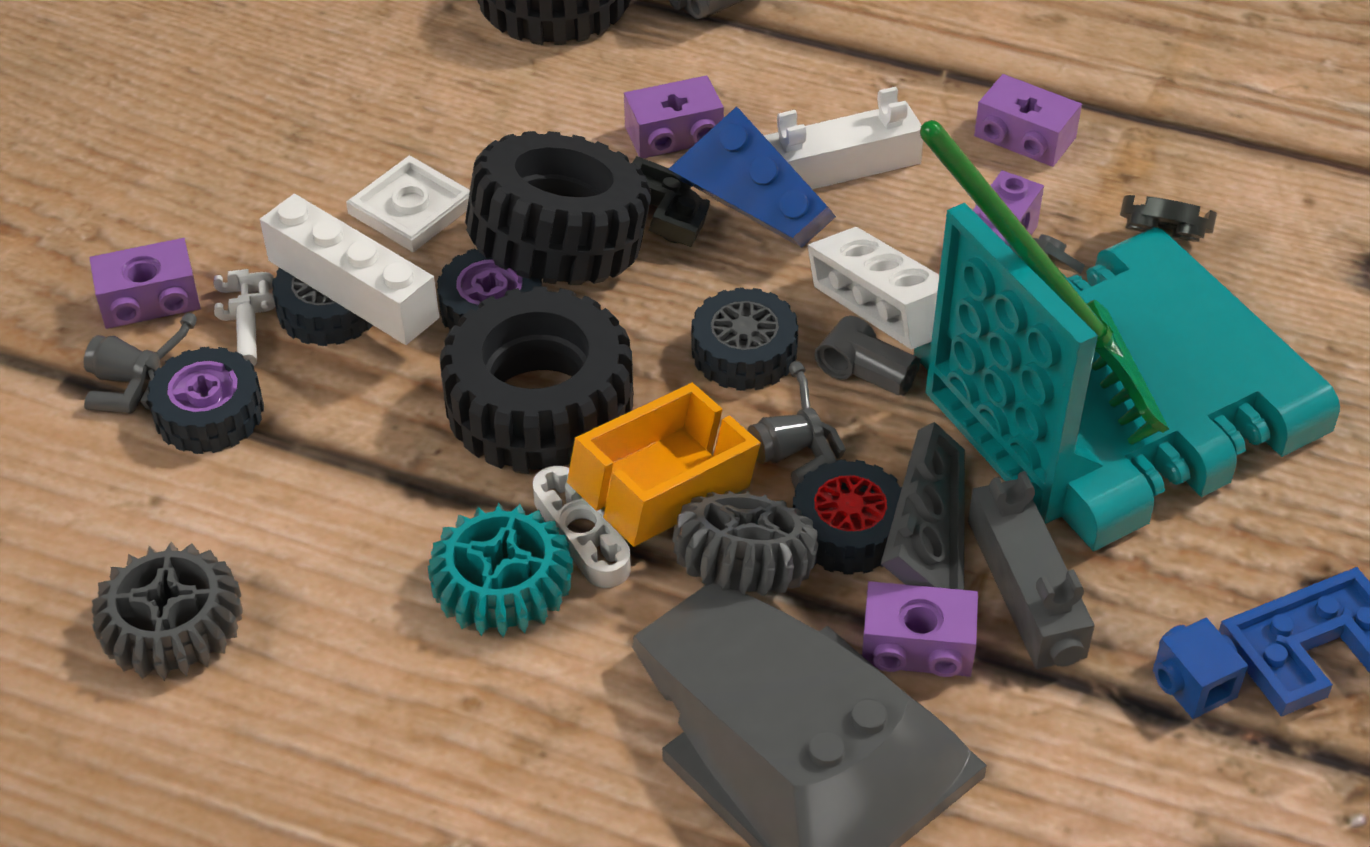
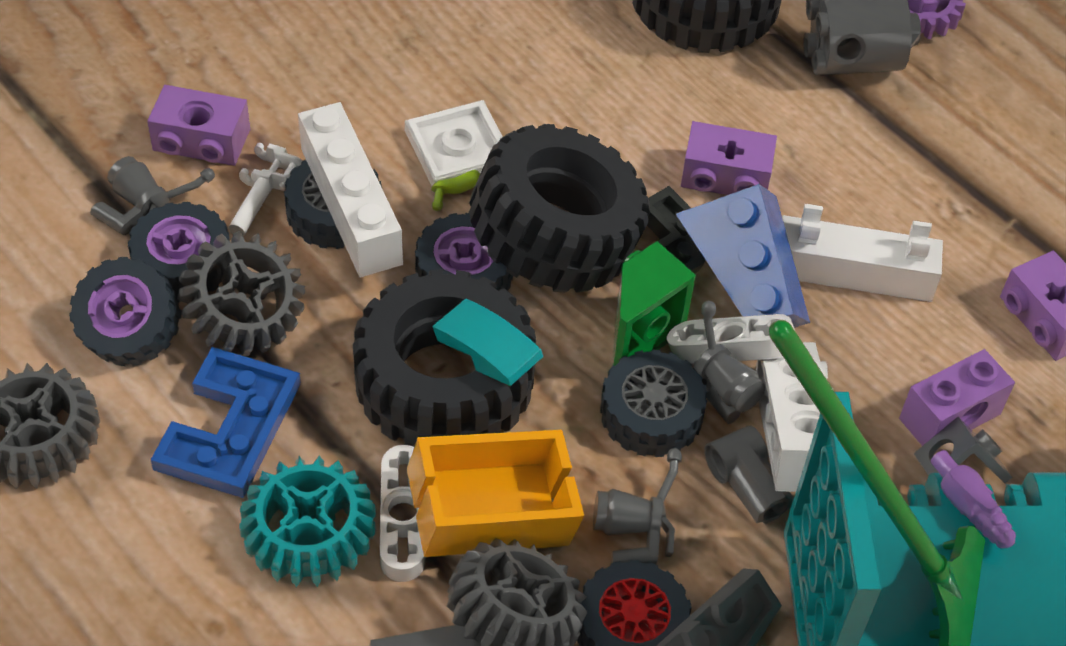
camera: 25 degrees right, 5 degrees up
none -> black wheel [69,257,182,366]
none -> blue plate [151,347,301,498]
none -> dark grey gear [177,231,305,356]
none -> lime piece [431,170,480,211]
none -> teal slope [432,299,544,386]
none -> green slope [613,241,696,366]
none -> white beam [667,314,795,364]
none -> dark grey piece [693,301,765,424]
none -> medium lavender piece [930,450,1016,549]

